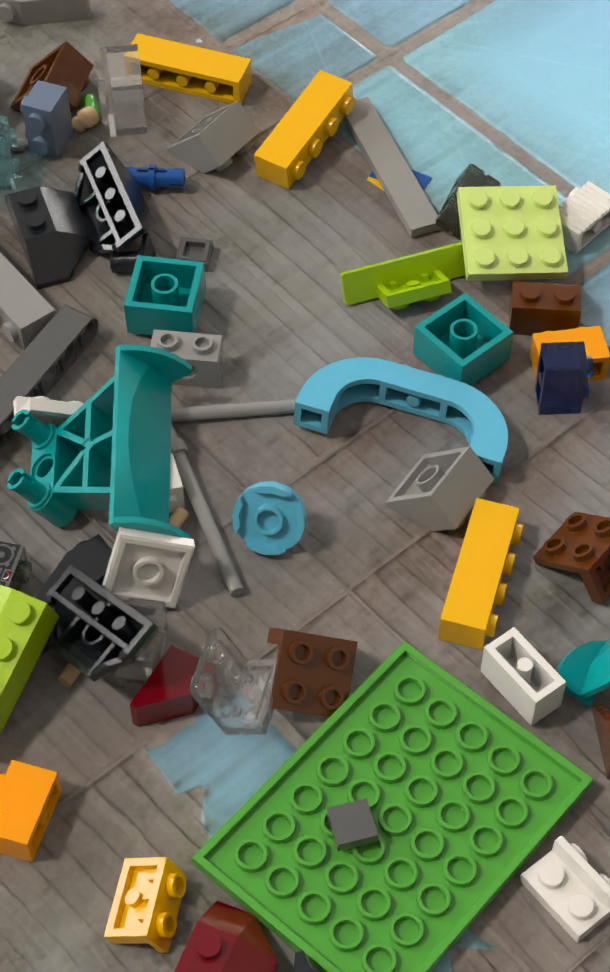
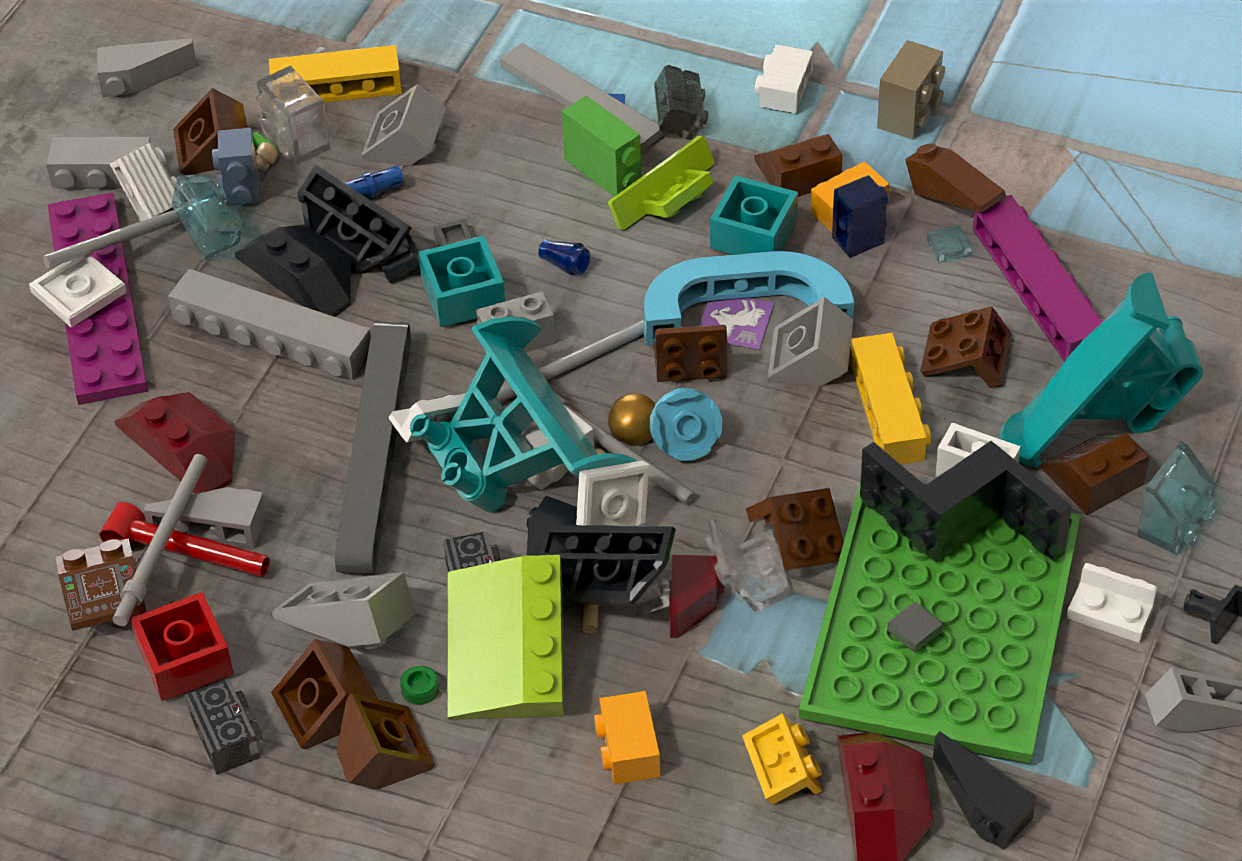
camera: 25 degrees left, 5 degrees down
yellow brick [254,70,355,190] -> none
yellowish green plate [456,185,568,281] -> none
none -> clear blue cone [538,239,590,276]
none -> bright green brick [562,95,641,196]
none -> pearl gold hair [607,393,656,445]
none -> reddish brown bracket [654,325,727,382]
none -> sticker [699,298,774,350]
none -> black bracket [860,441,1072,563]

